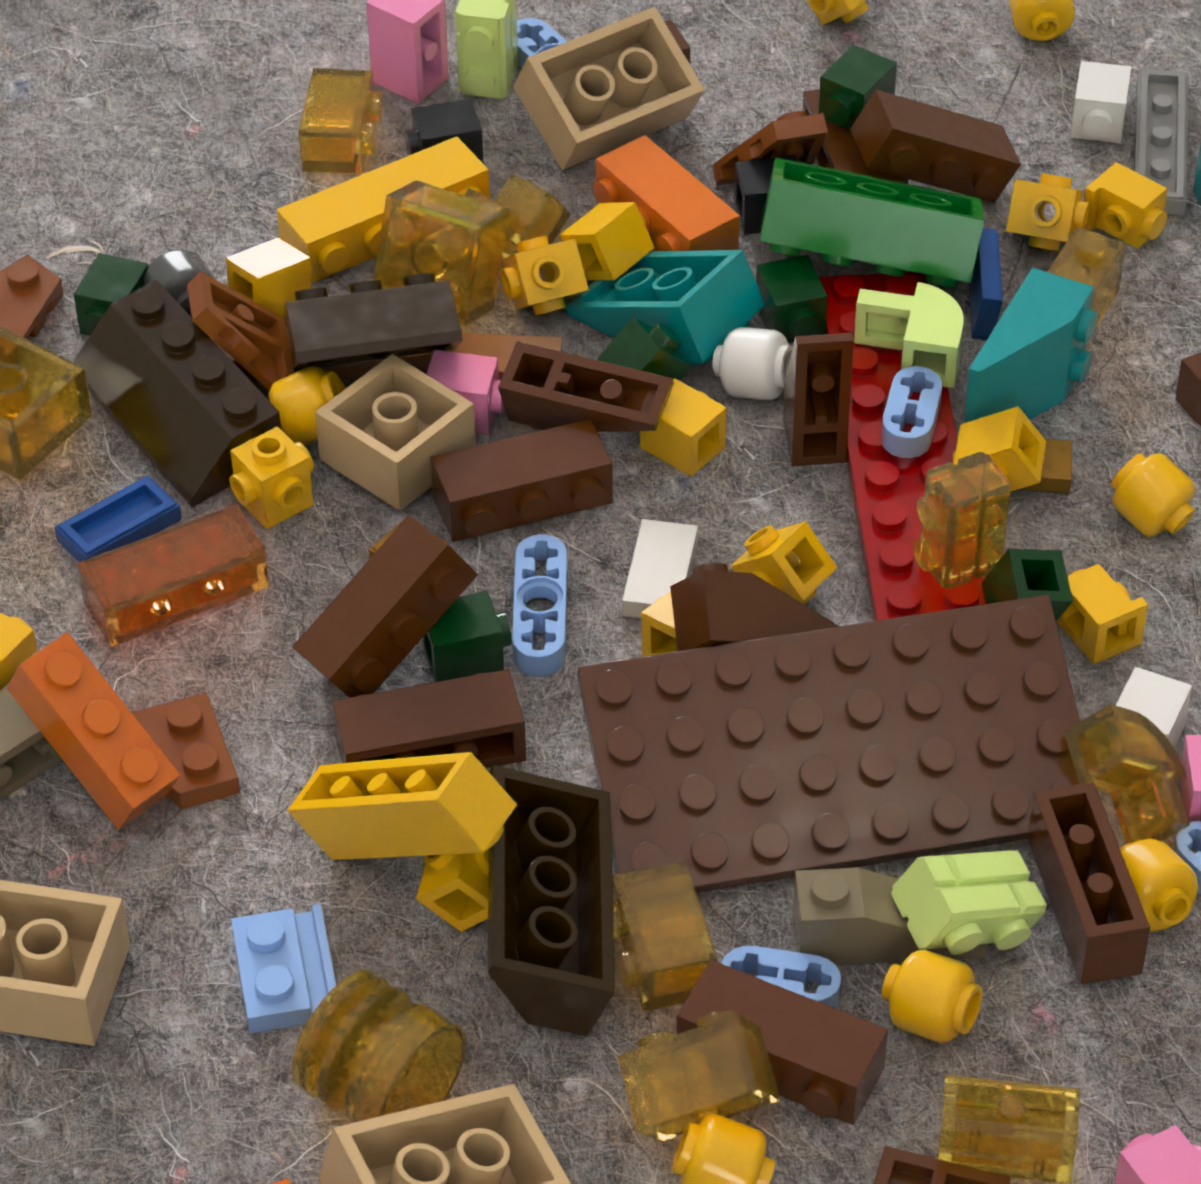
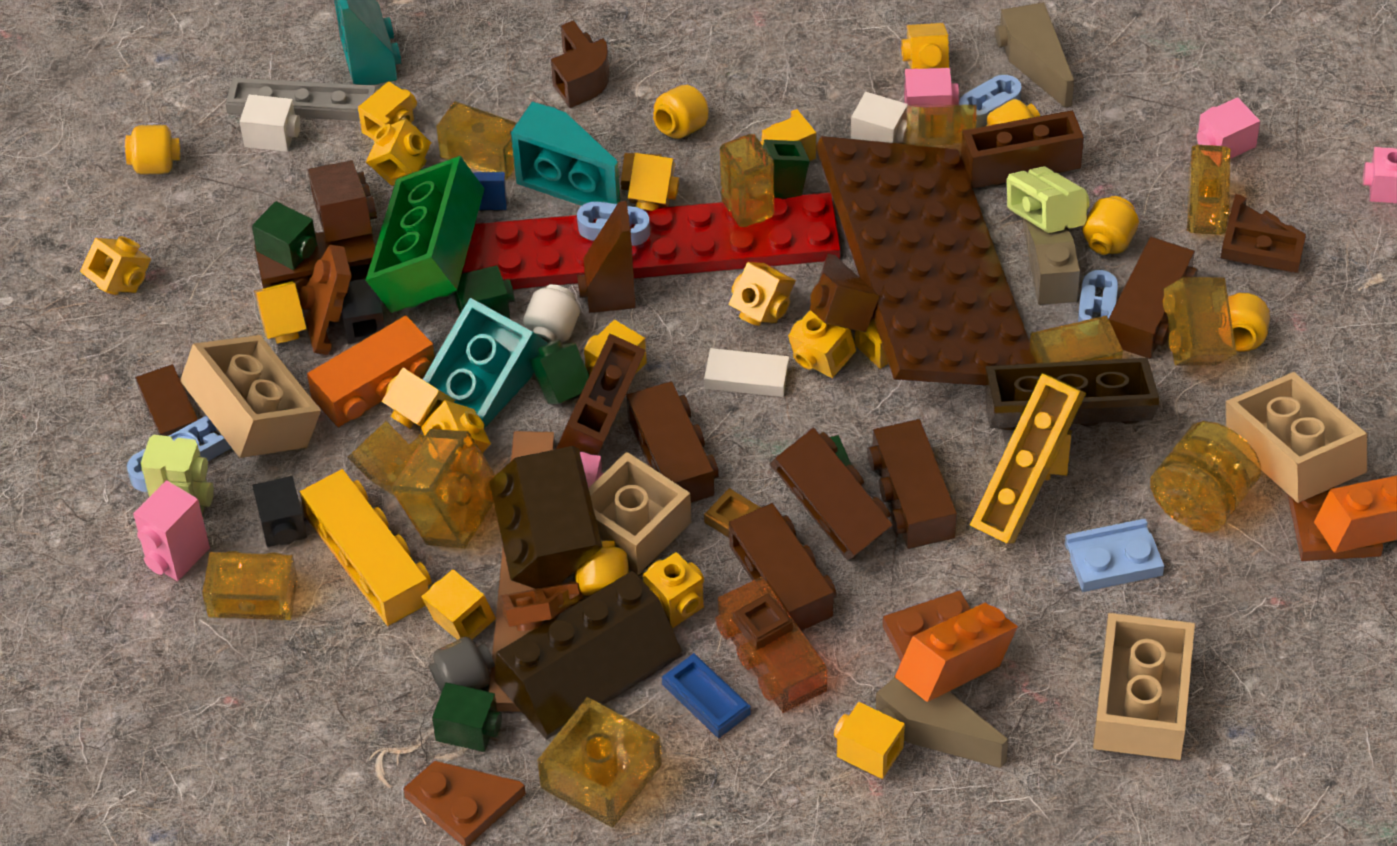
camera: 90 degrees left, 5 degrees up
light blue beam [512,534,567,677] -> none
yellowish green brick [854,282,964,388] -> none
none -> yellow brick [254,281,306,343]
none -> reddish brown brick [729,503,837,636]
none -> reddish brown tile [733,593,792,650]

